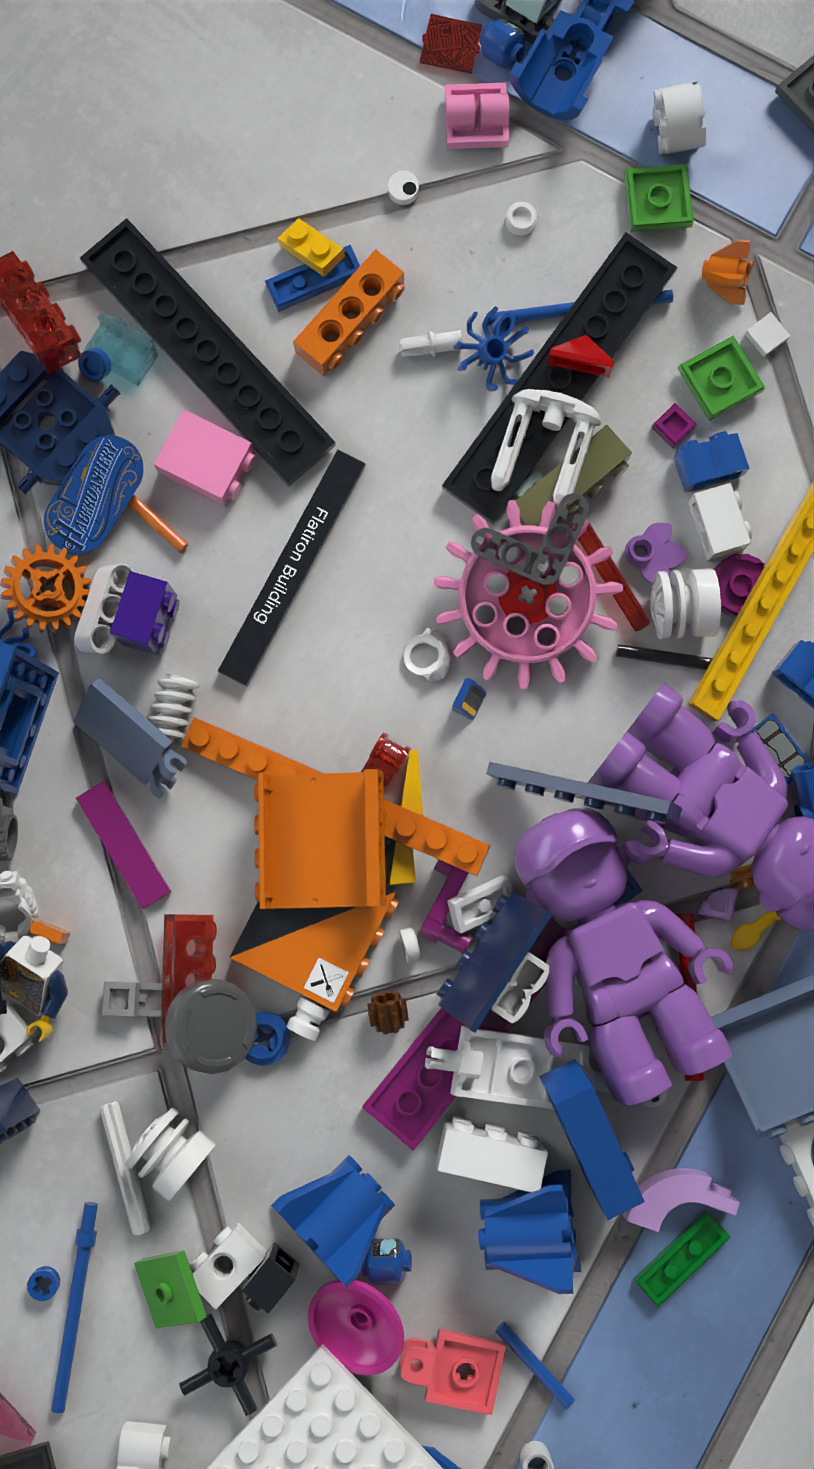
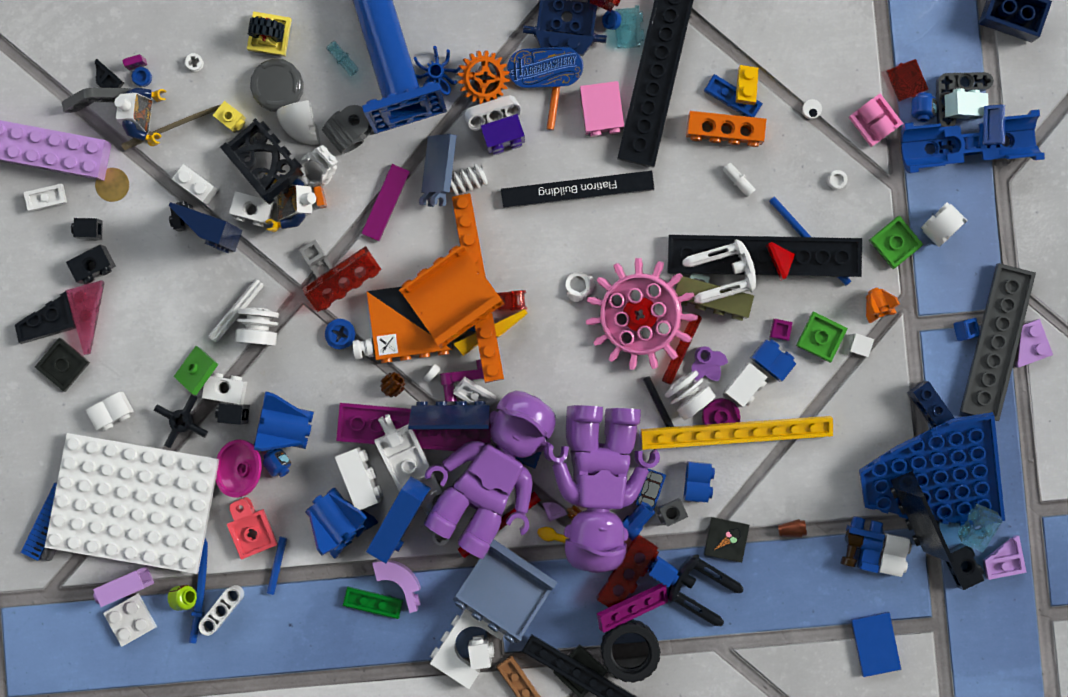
camera: 60 degrees right, 5 degrees up
blue bush [27,1266,60,1301] -> none
blue bar [51,1202,98,1413] -> none
dark grey piece [164,979,257,1075] -> none
slope [452,677,486,719] -> none
blue animal [453,306,534,391] -> none
dark grey beam [471,493,589,585] -> none
plate [486,762,682,824] -> none
white brick [491,952,549,1023] -> none

